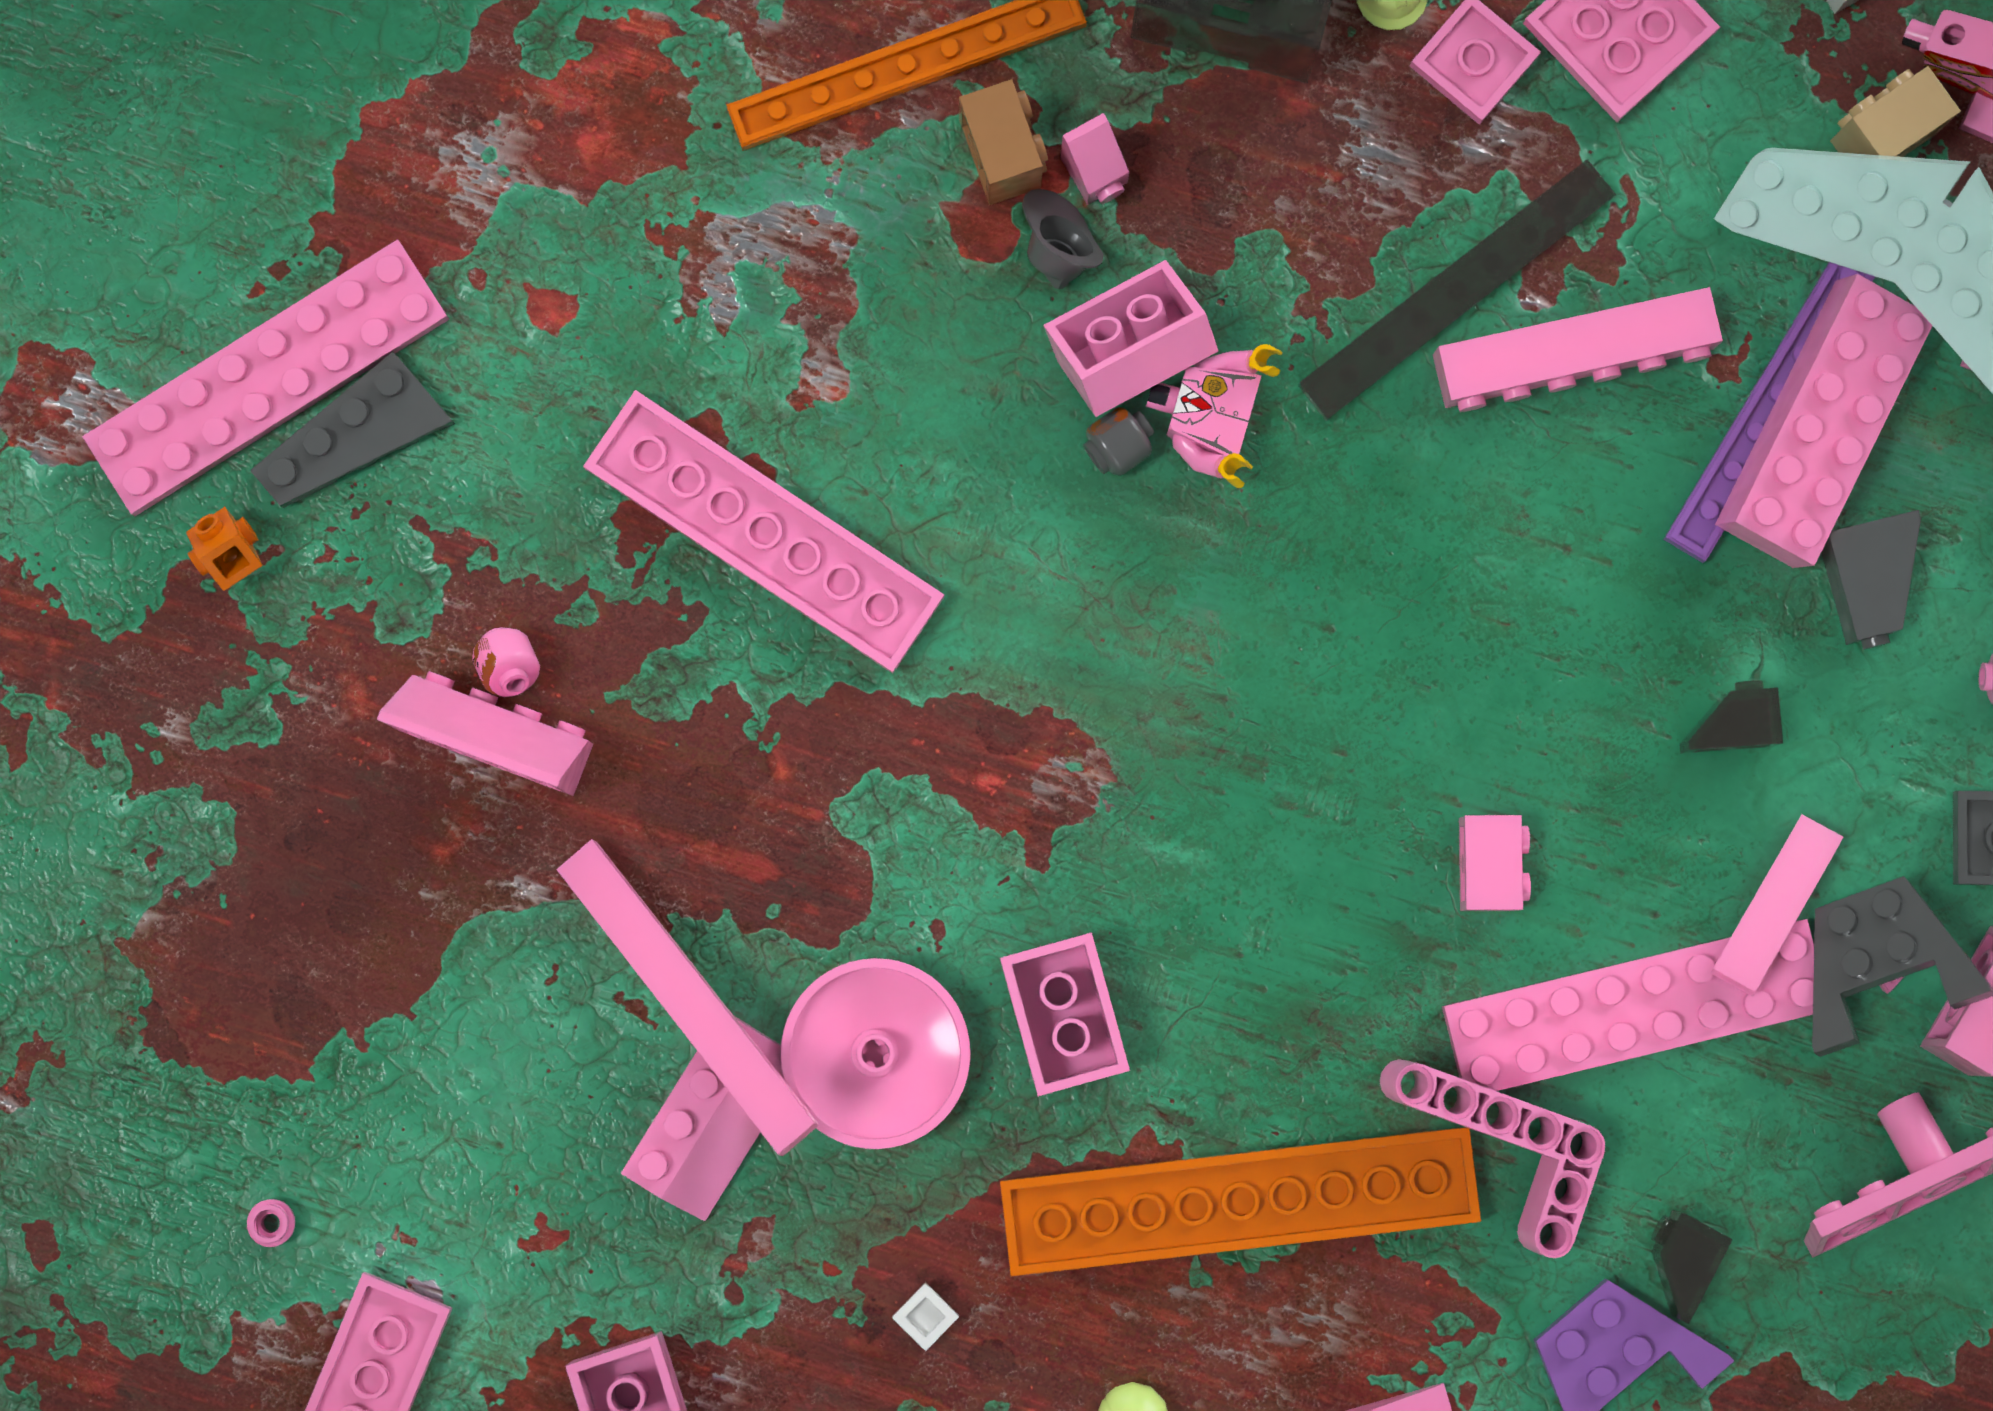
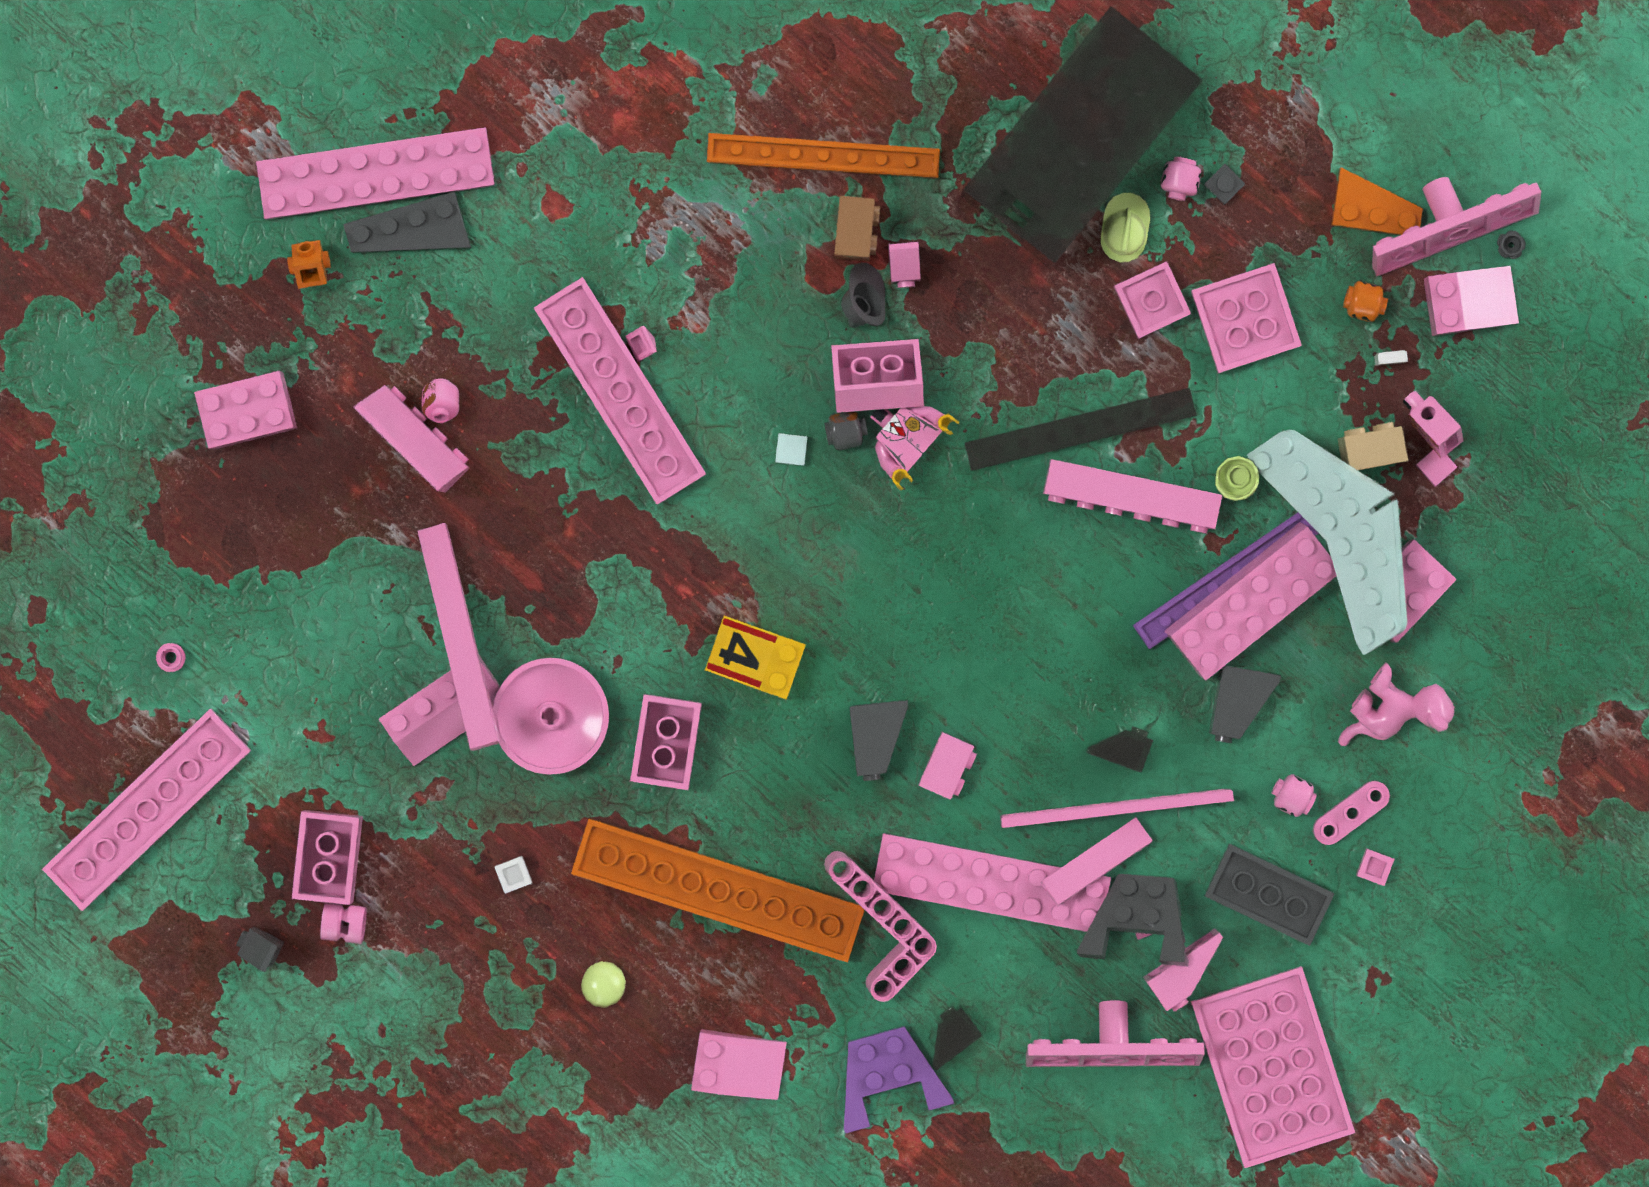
camera: 30 degrees right, 5 degrees up
none -> bright pink brick [194,371,297,450]
none -> bright pink slope [625,326,657,362]
none -> yellow slope [705,616,806,700]
none -> light aqua tile [775,433,807,466]
none -> dark grey slope [849,700,908,781]
none -> bright pink tile [1000,788,1234,828]
none -> yellowish green hair [1215,456,1259,501]

